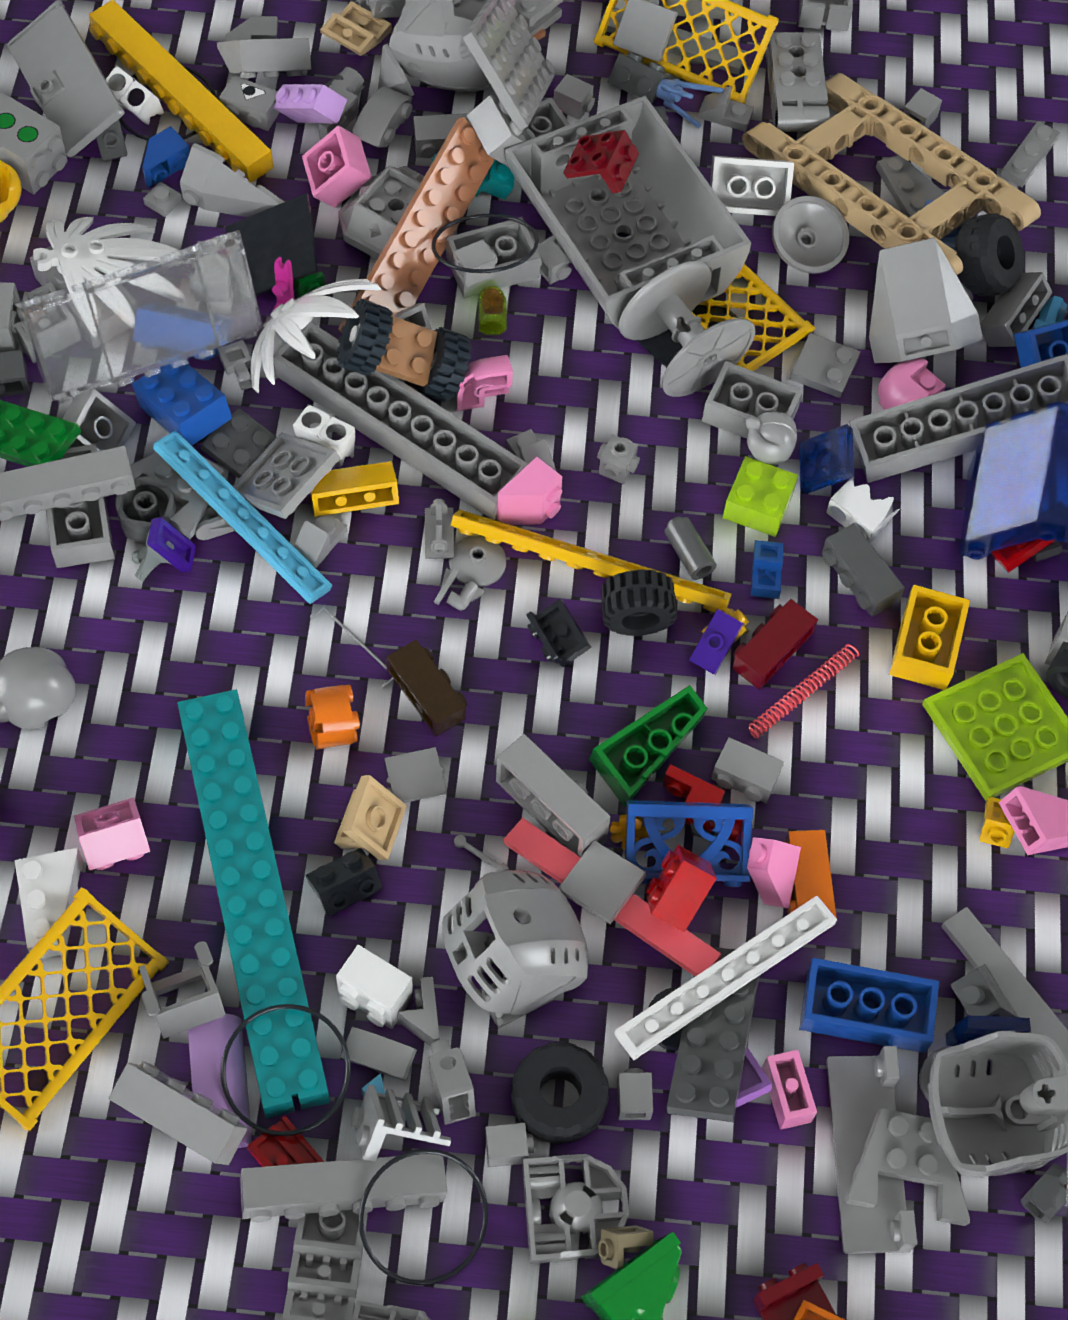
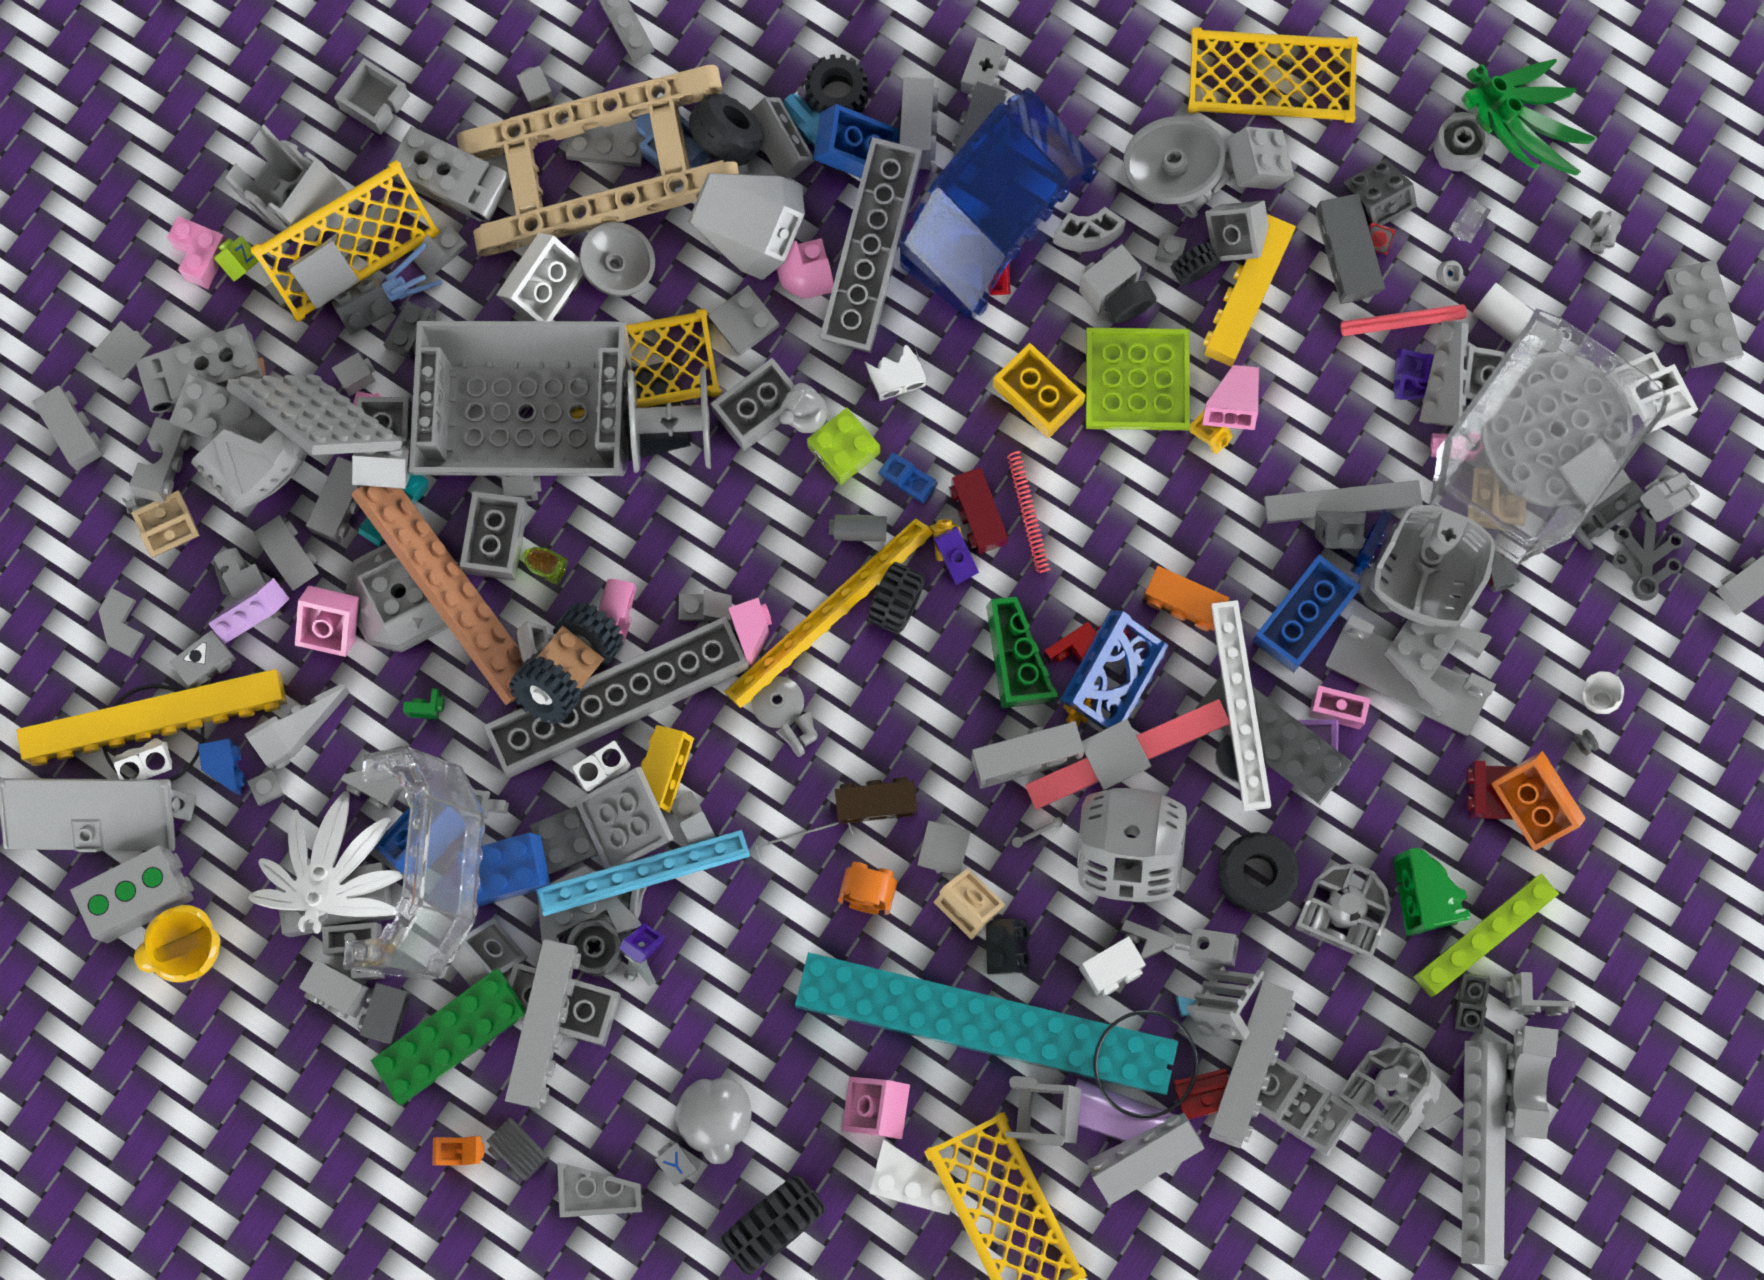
camera: 55 degrees left, 15 degrees up
light grey slope [217,38,311,78] -> none
black piece [225,193,318,305] -> none
white plant [251,279,382,394] -> none
dark pink piece [272,257,294,310] -> none
light grey slope [340,1027,417,1081] -> none
black piece [359,1149,488,1285] -> none
light grey slope [378,43,415,97] -> none
light grey hinge [425,499,454,559] -> none
black piece [431,214,539,273] -> none
light grey brick [454,239,498,288] -> none
light grey brick [485,1123,534,1168] -> none
black bracket [526,599,592,667] -> none
dark red bracket [563,130,639,193] -> none
light grey brick [597,434,640,484] -> none
dark tan bracket [598,1225,654,1269] -> none
light grey brick [617,1068,653,1120] -> none
red brick [645,845,717,932] -> none
light grey brick [711,737,784,804] -> none
bright pink slope [747,837,801,908] -> none
clear blue plate [800,424,854,494] -> none
dark grey brick [822,523,905,617] -> none

